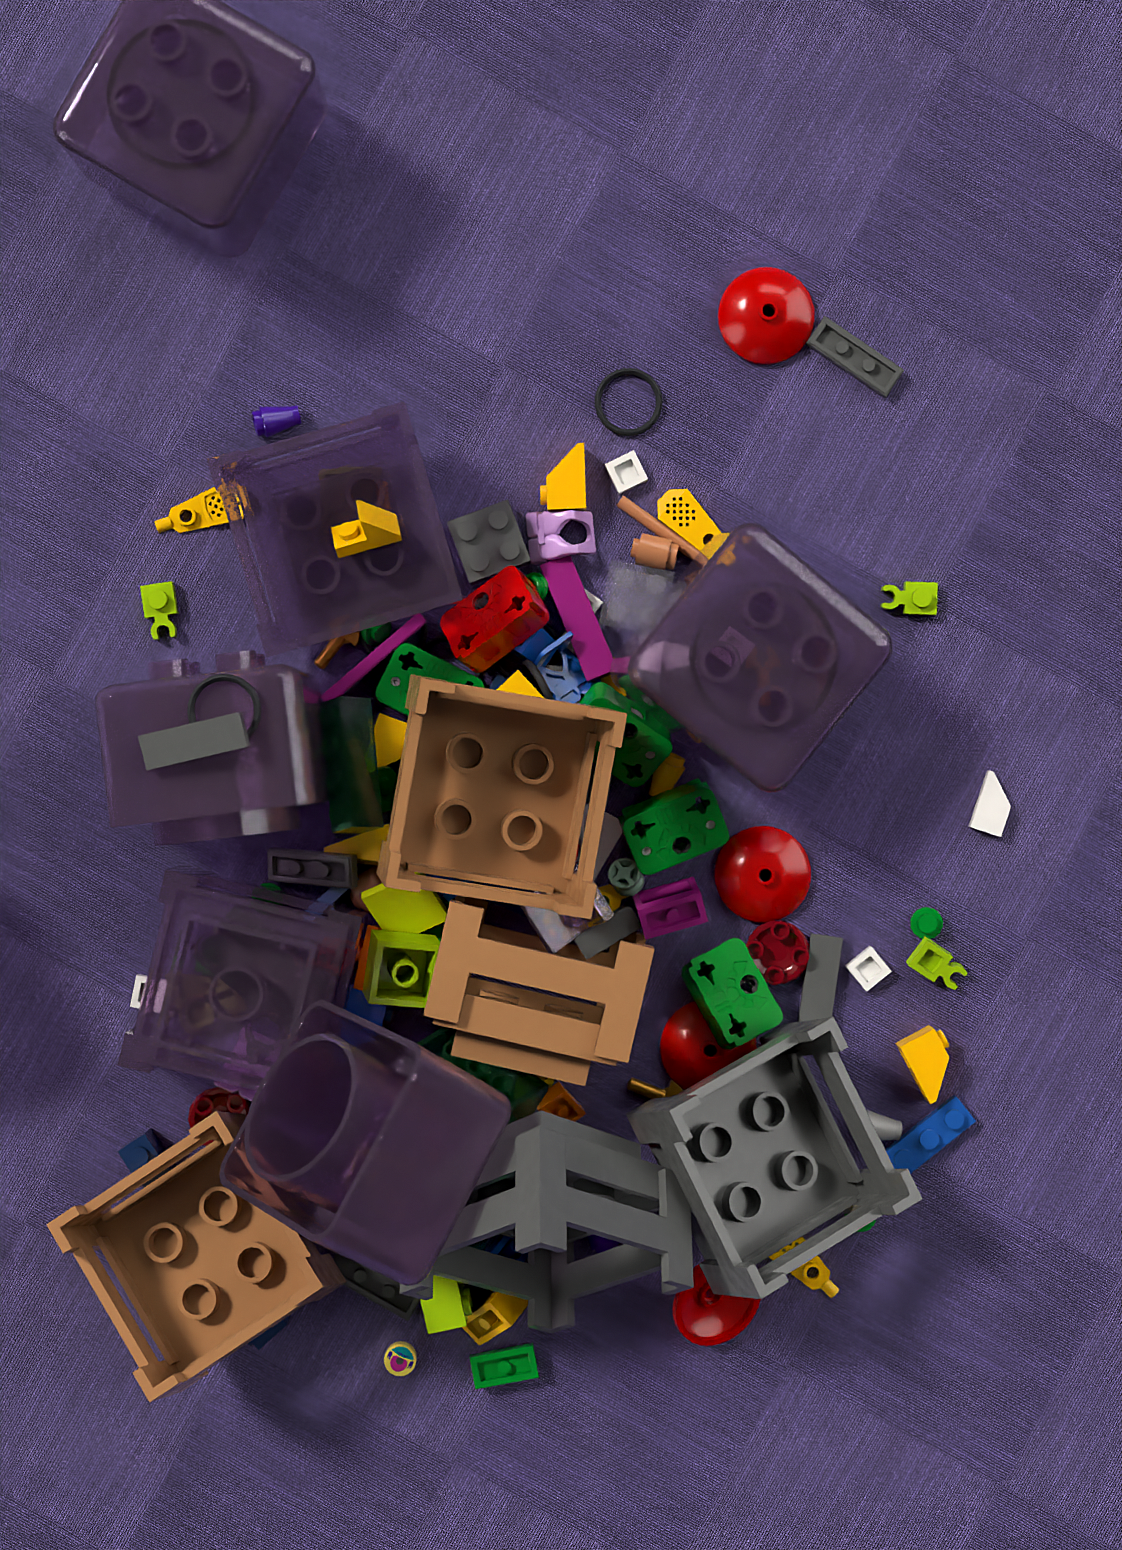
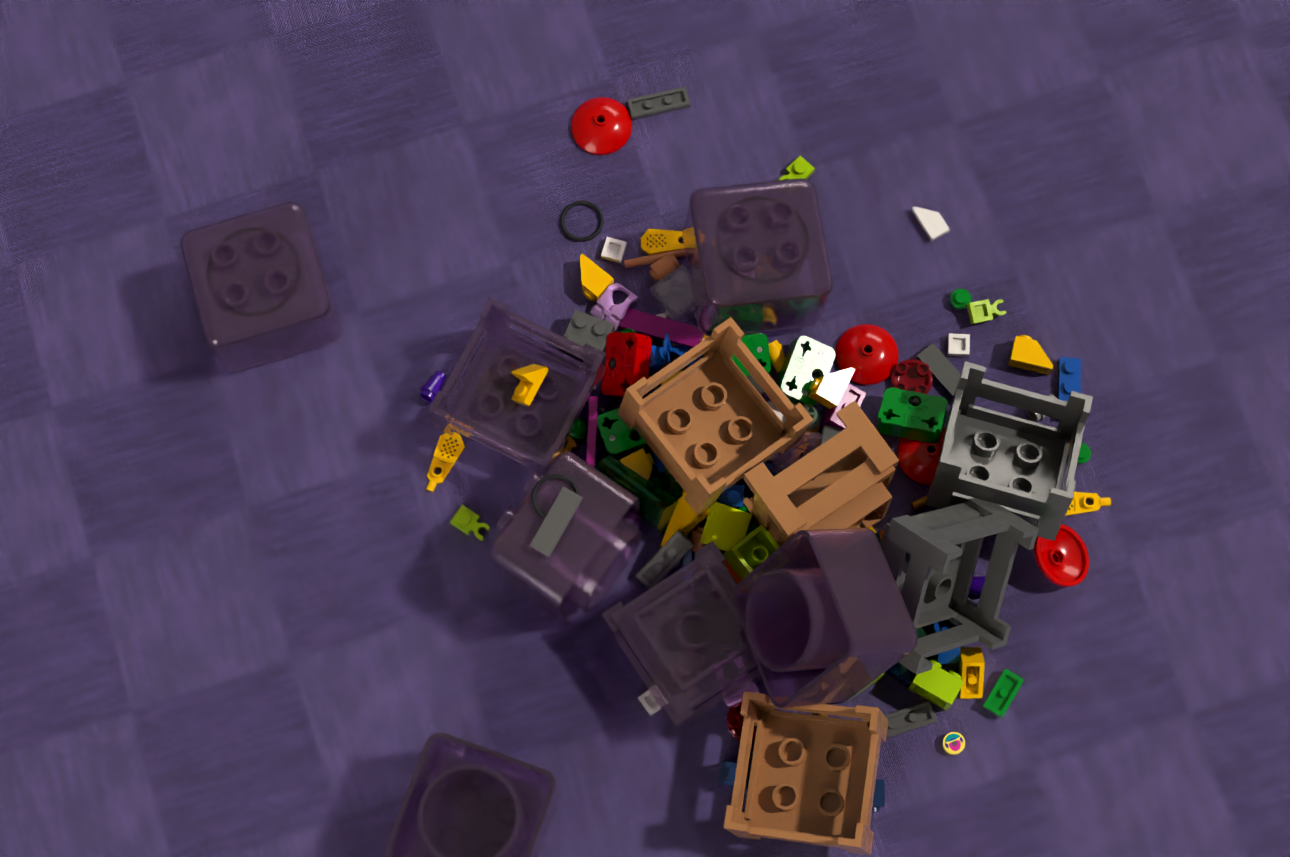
camera: 45 degrees left, 15 degrees down
none -> slope [808,367,855,409]

